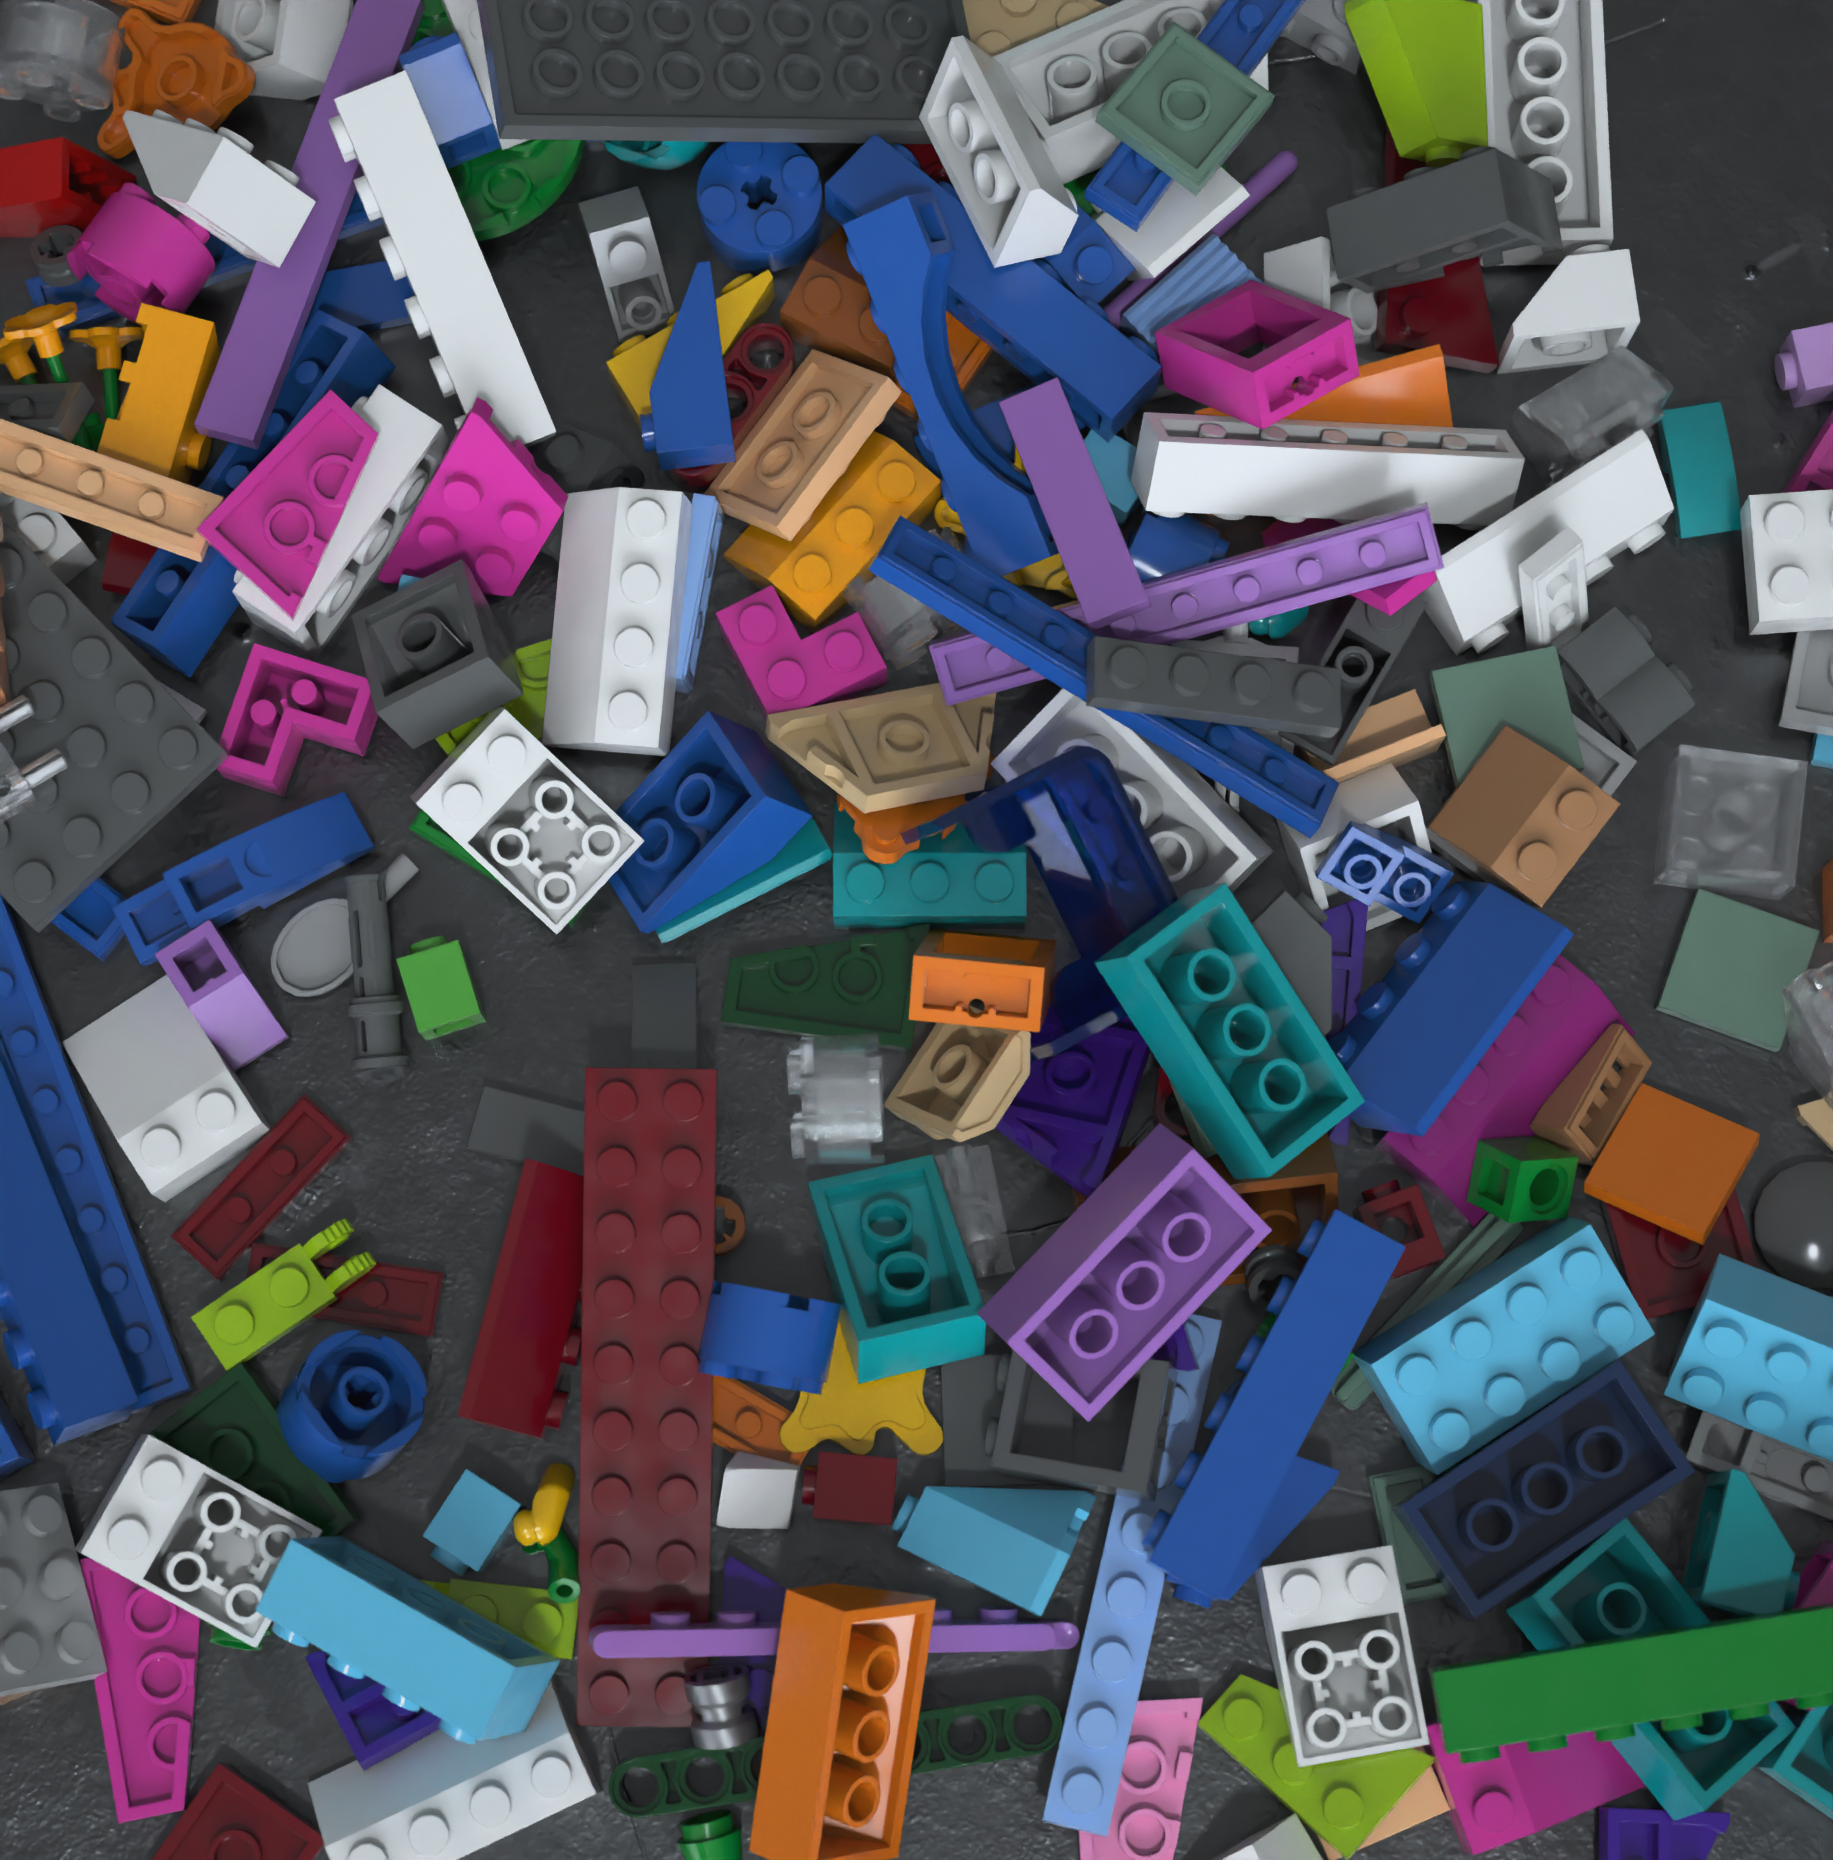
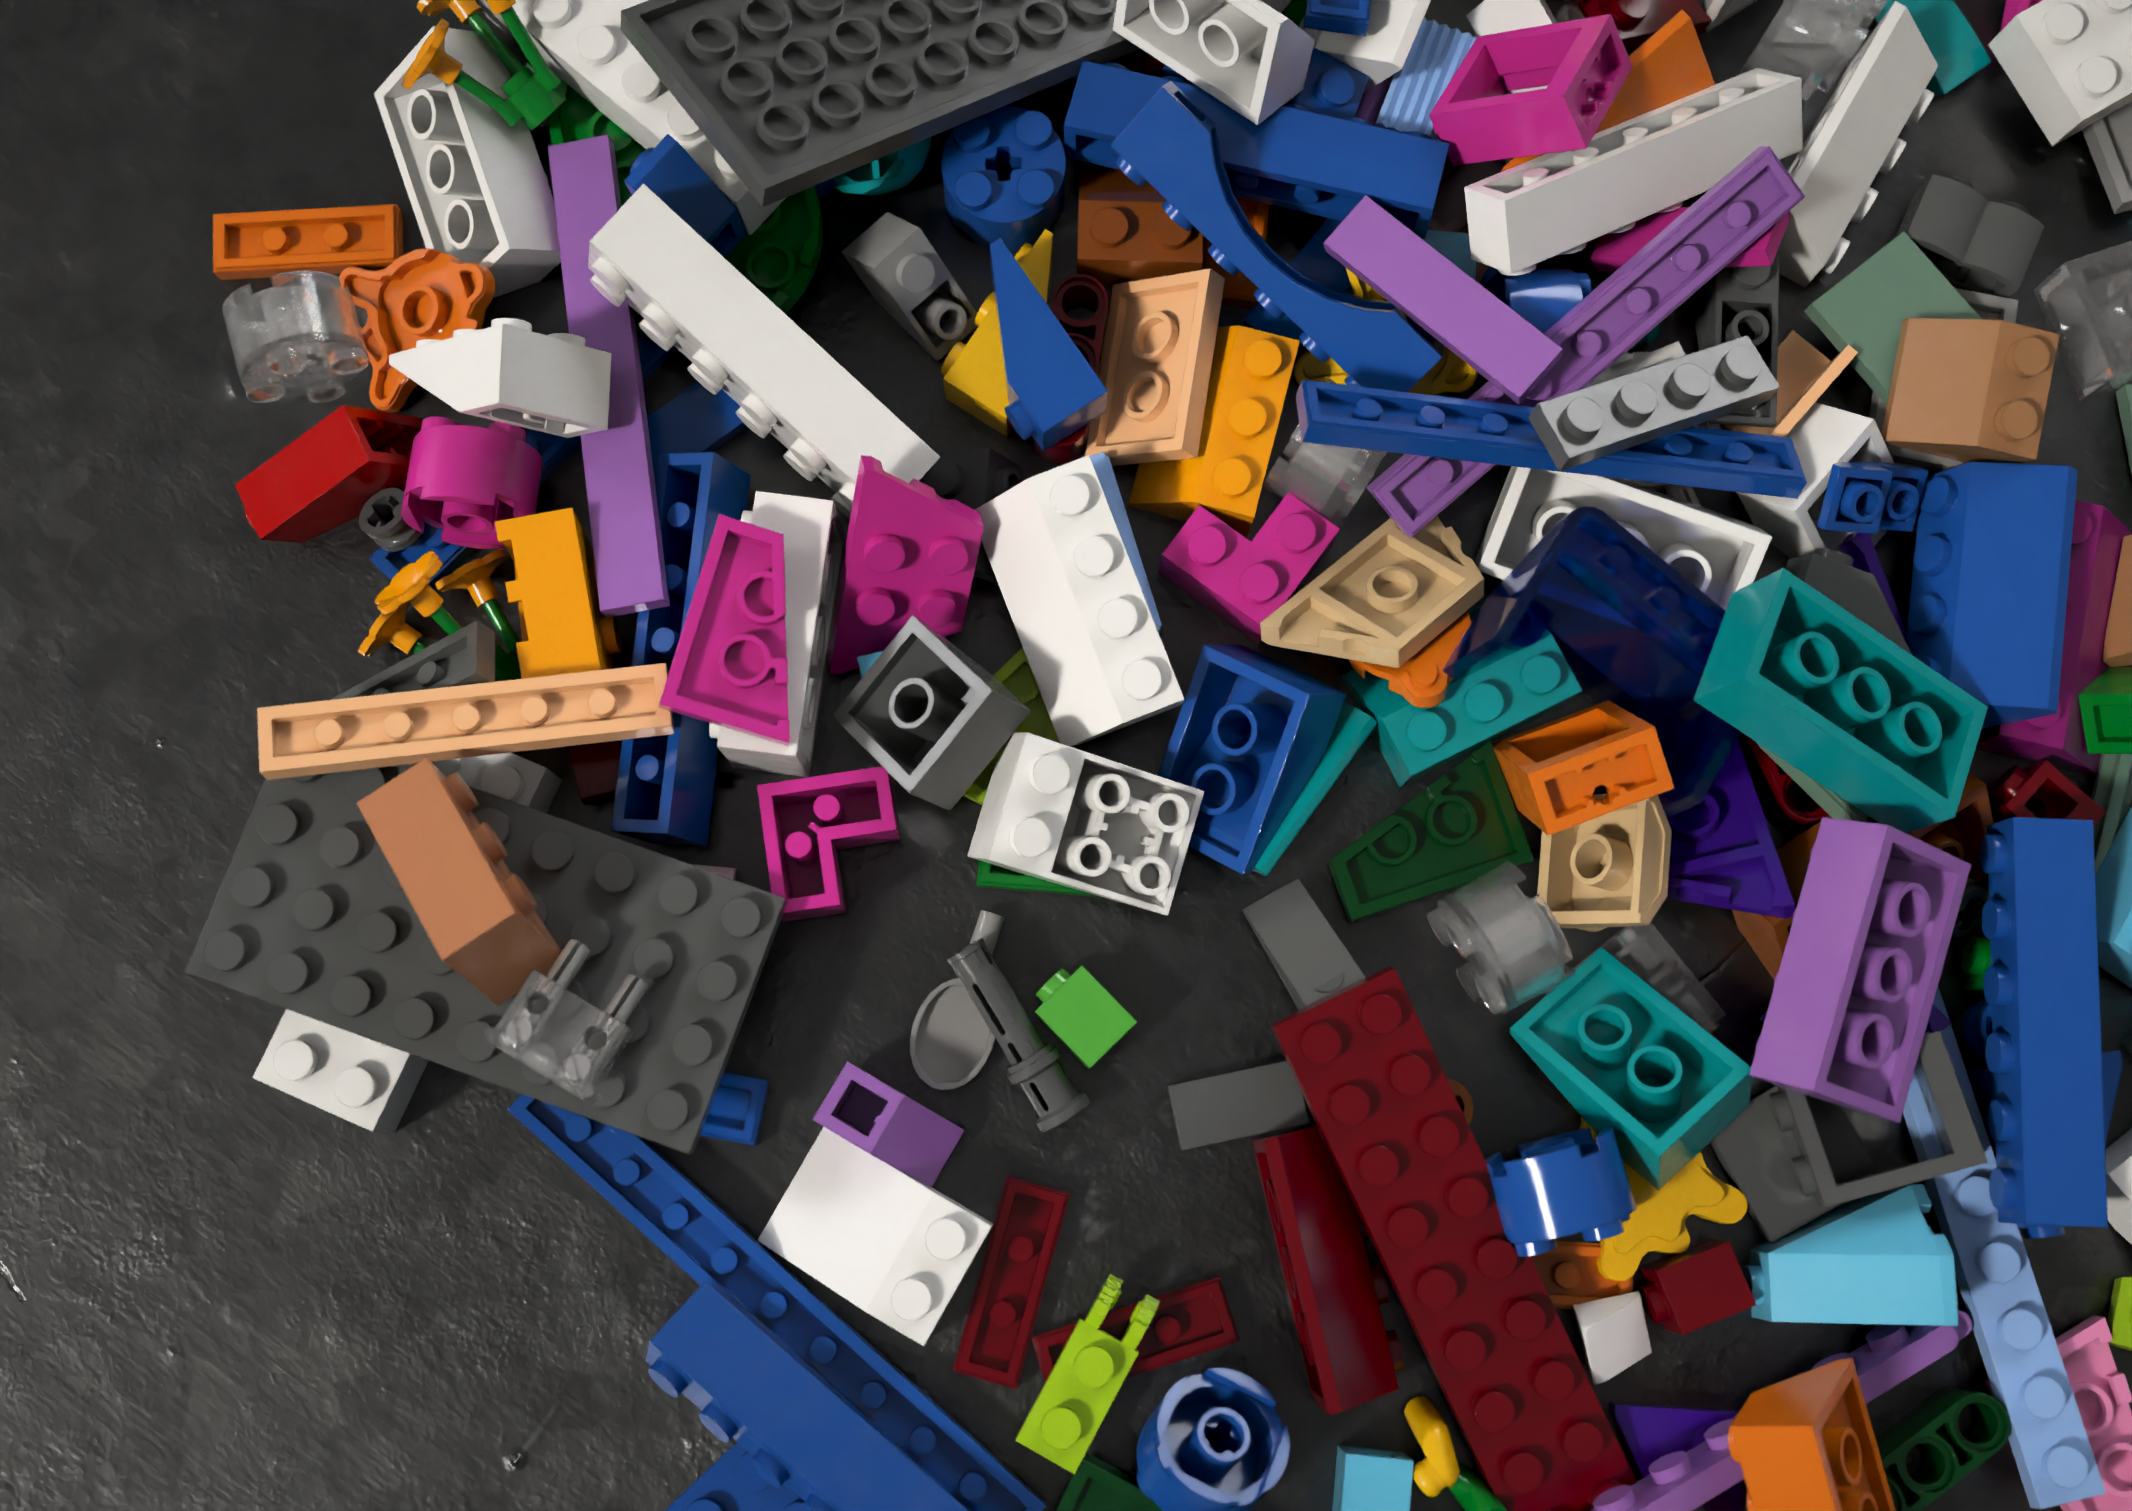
camera: 30 degrees left, 0 degrees up
blue slope [112,791,376,967] -> none
white tile [1518,526,1589,651] -> none

